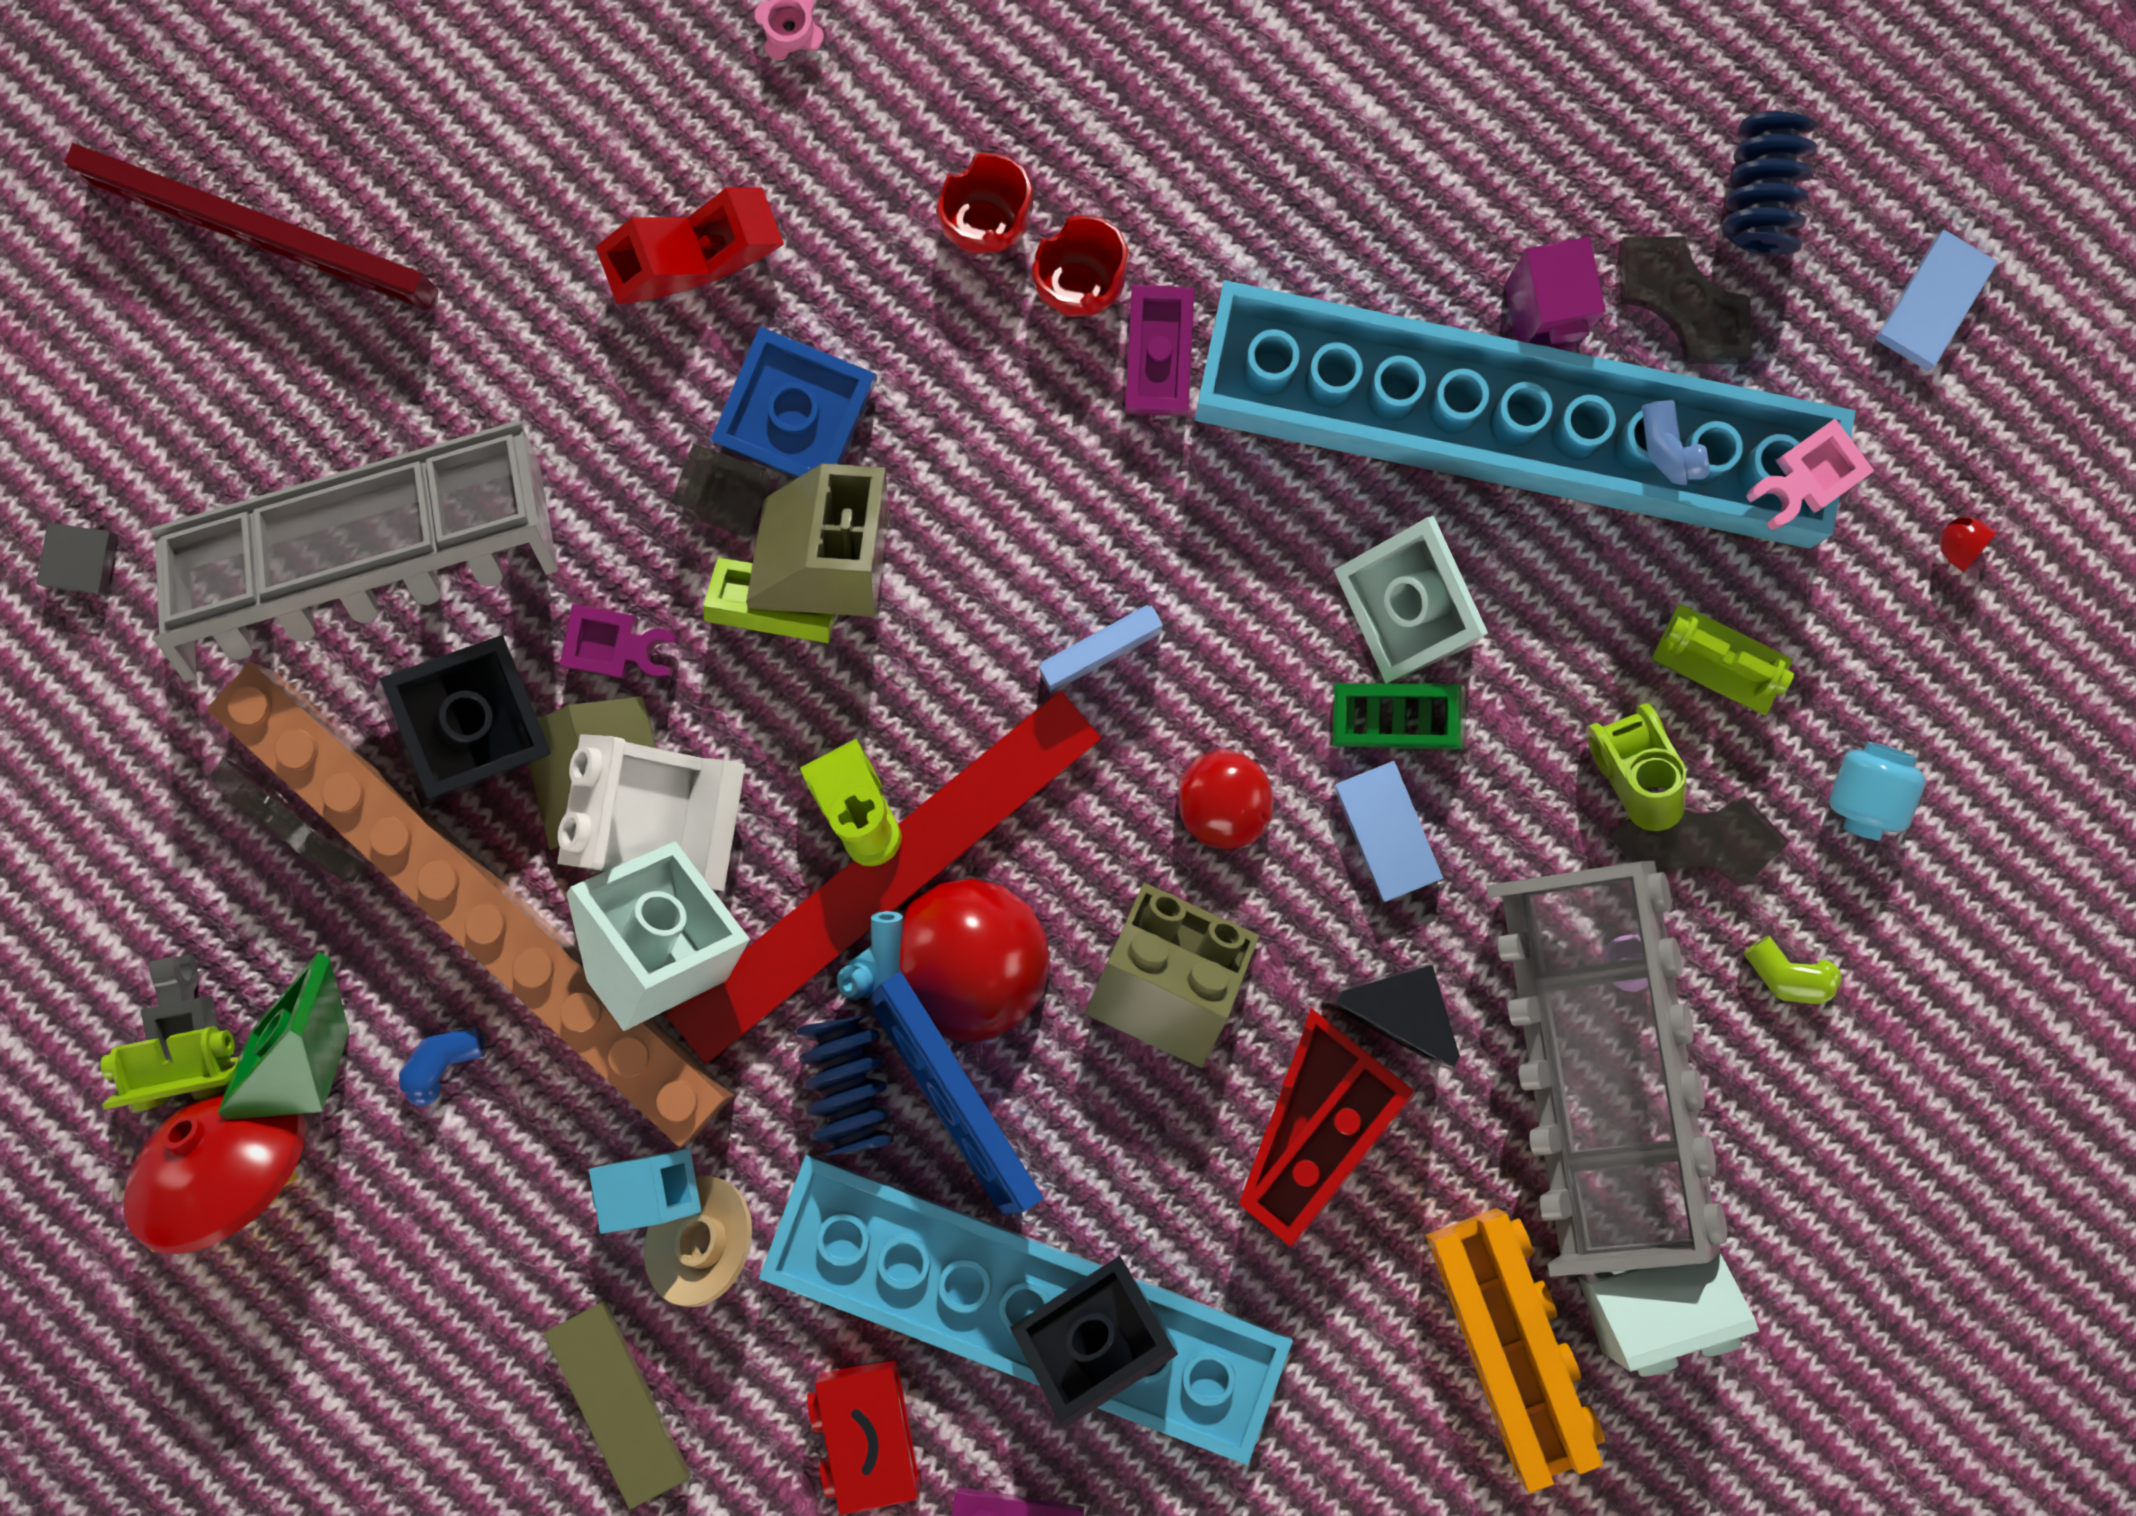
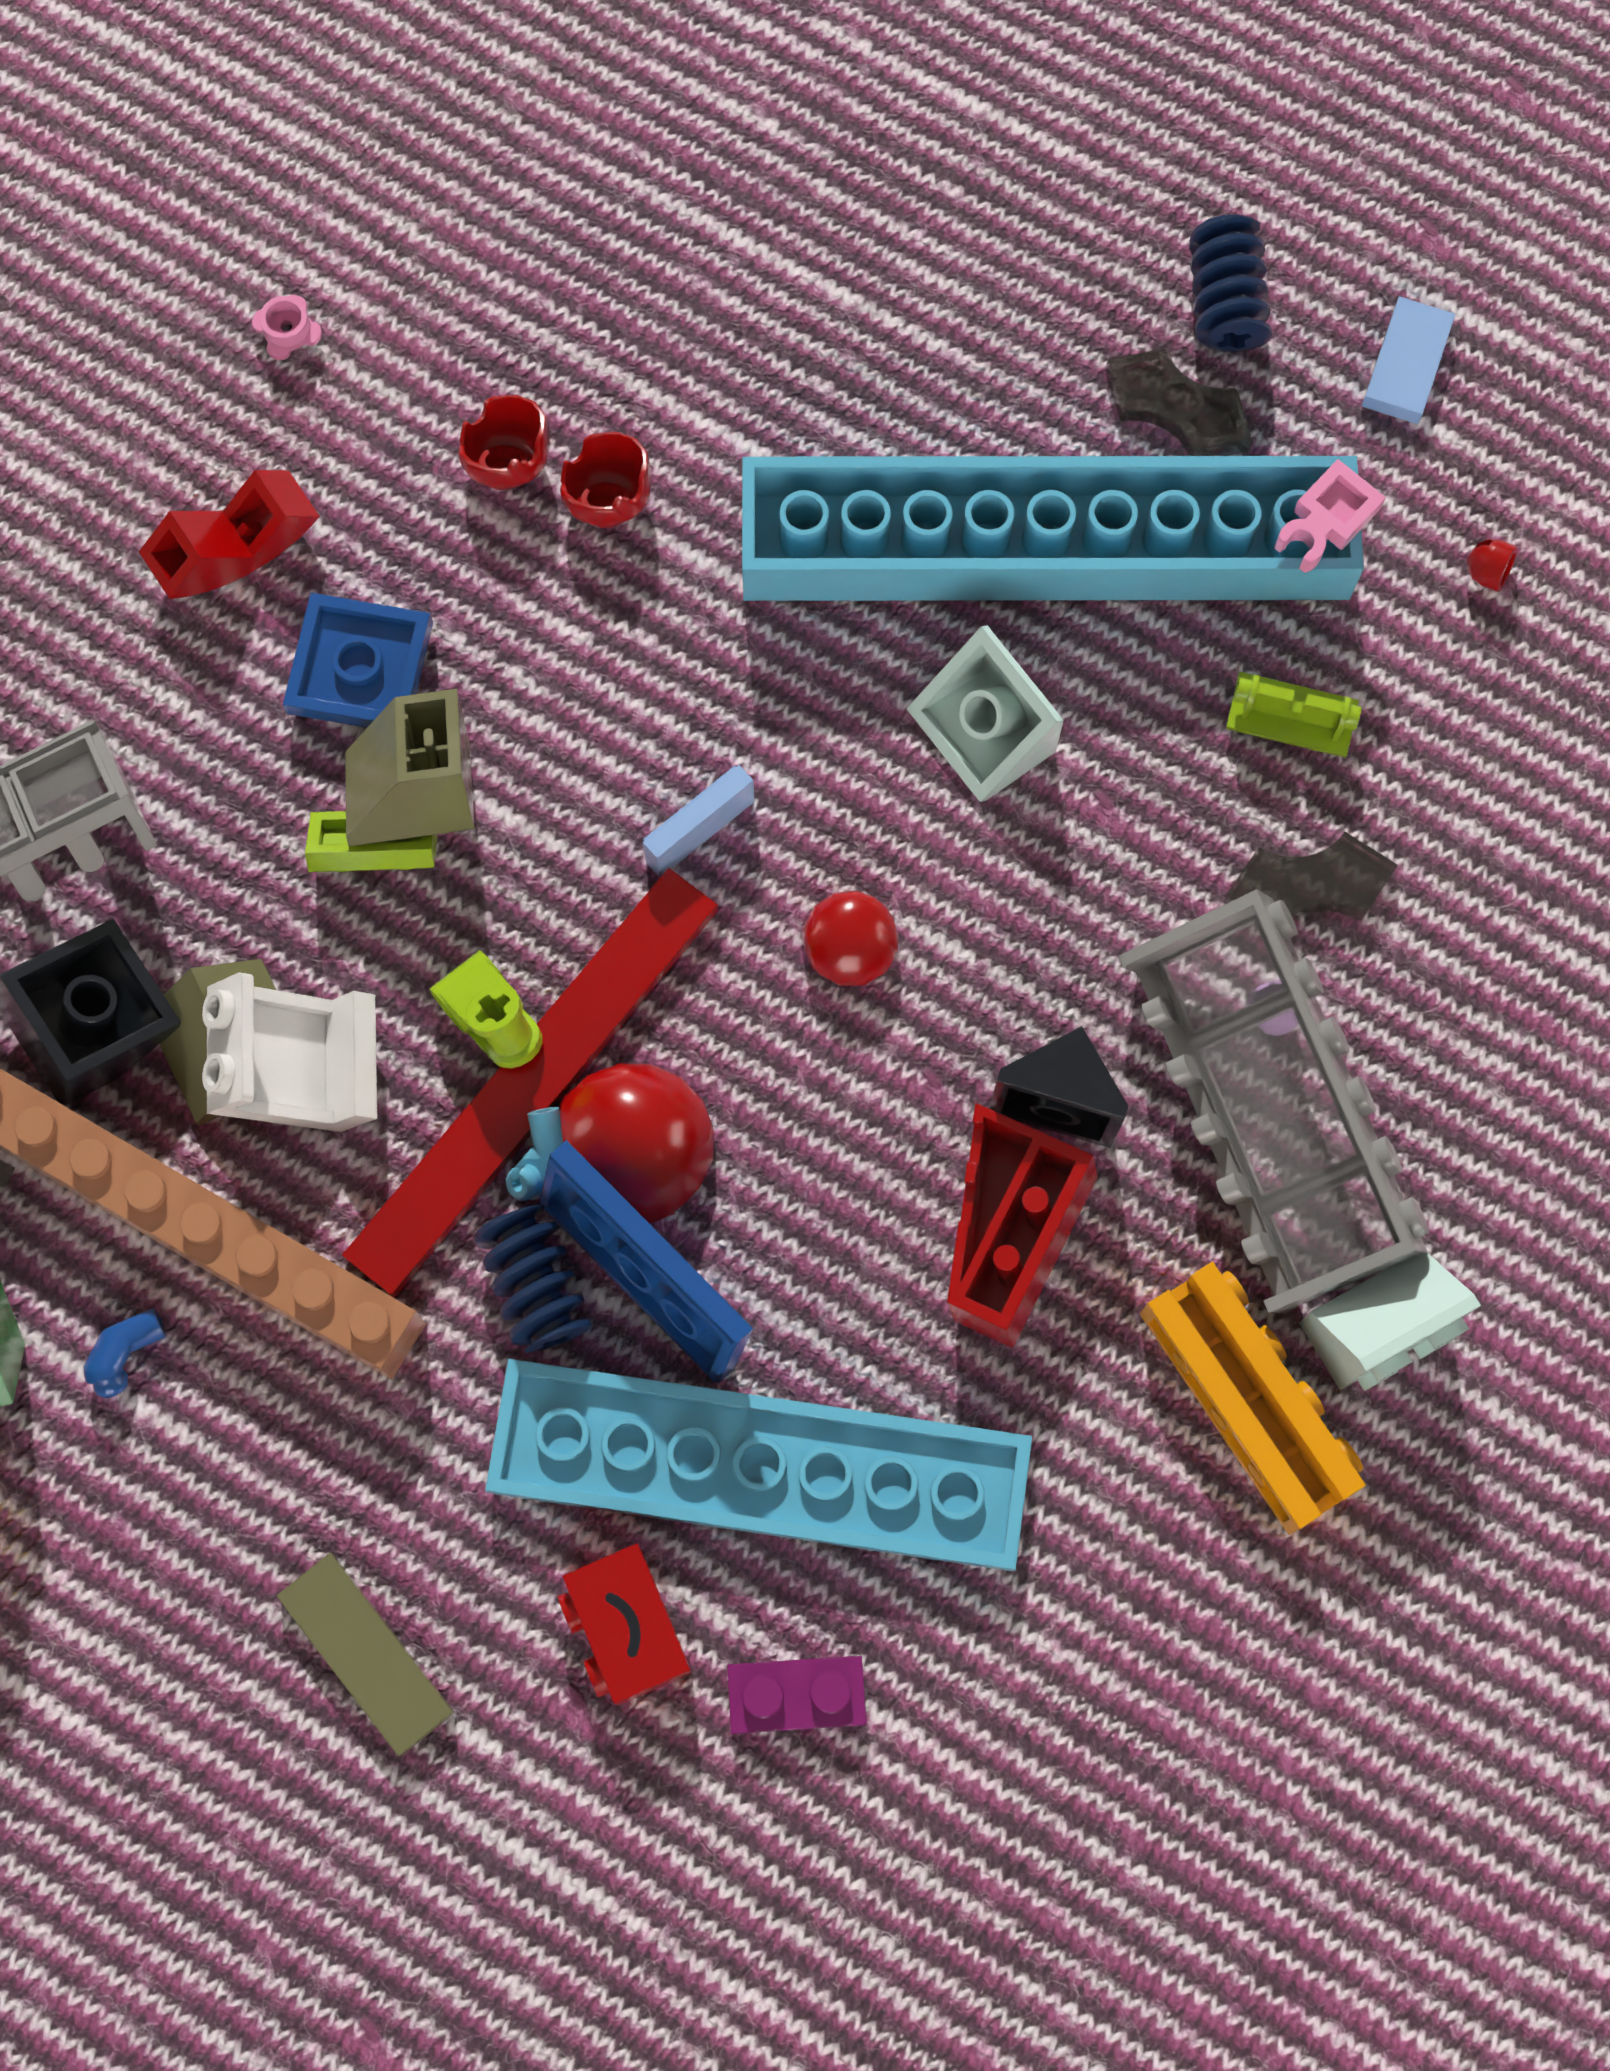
camera: 15 degrees left, 10 degrees down
magenta plate [559,604,680,681] -> none
light aqua slope [567,841,750,1031] -> none
medium azure brick [589,1148,702,1234] -> none
tan dish [644,1176,752,1307] -> none
clear smoke panel [670,443,772,538] -> none
black slope [1010,1255,1178,1429] -> none
olive slope [1084,883,1259,1068] -> none
magenta plate [1125,284,1195,417] -> none
green slope [1333,683,1467,751] -> none
light blue tile [1333,761,1443,903] -> none
magenta brick [1504,236,1606,352] -> none
lime piece [1585,703,1686,831] -> none
medium blue arm [1642,400,1710,485] -> none
lime arm [1743,935,1842,1005] -> none
medium azure head [1829,741,1926,841] -> none

